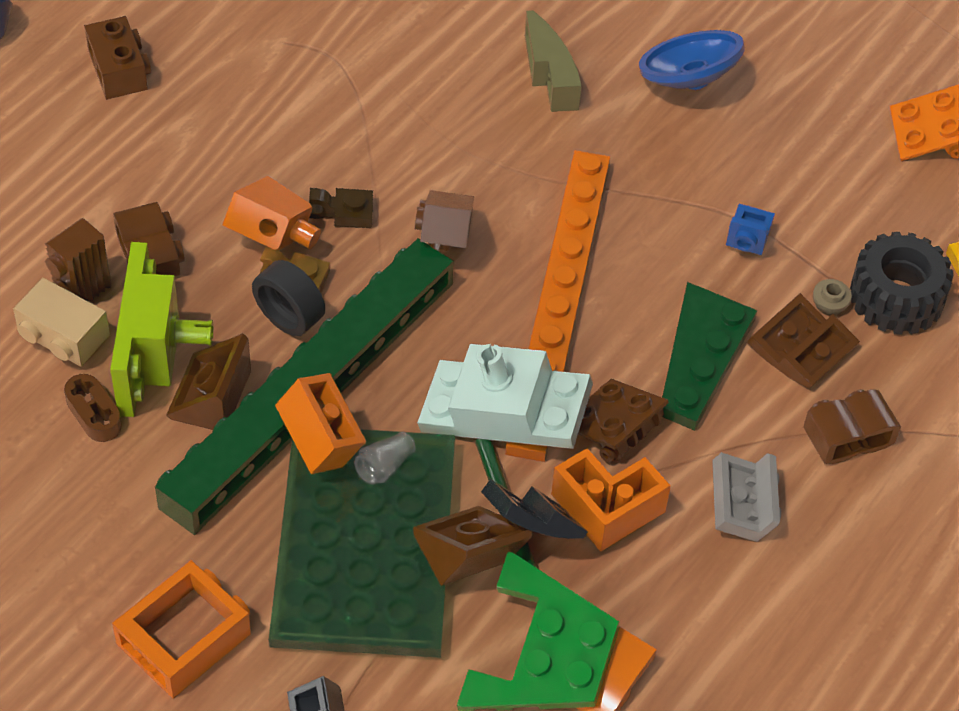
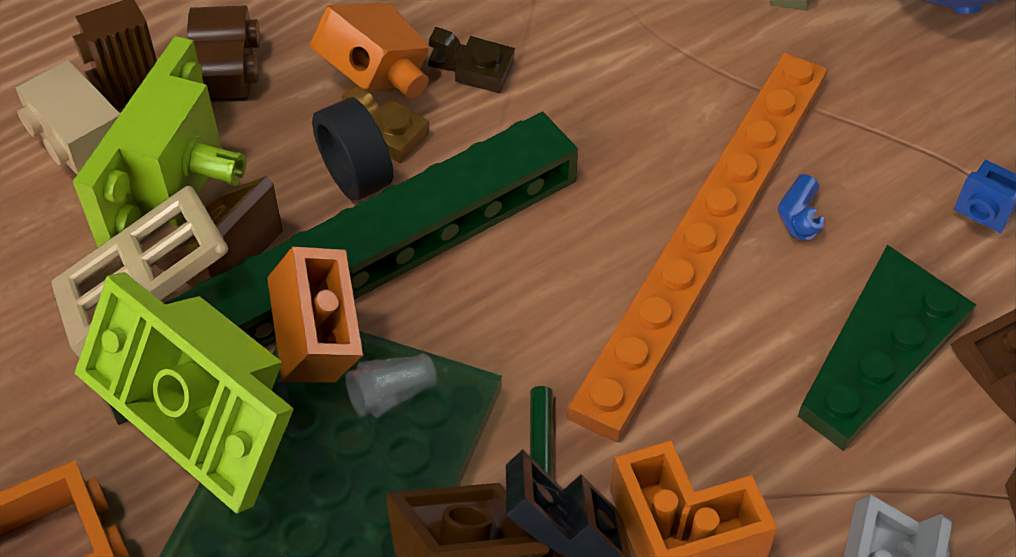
camera: 20 degrees right, 0 degrees up
reddish brown beam [64,374,122,442] -> none
reddish brown brick [415,190,474,251] -> none
light aqua brick [417,344,593,449] -> none
reddish brown hinge [578,378,669,463] -> none
none -> tan window [50,186,228,358]
none -> lime brick [74,272,294,514]
none -> blue arm [778,174,824,241]

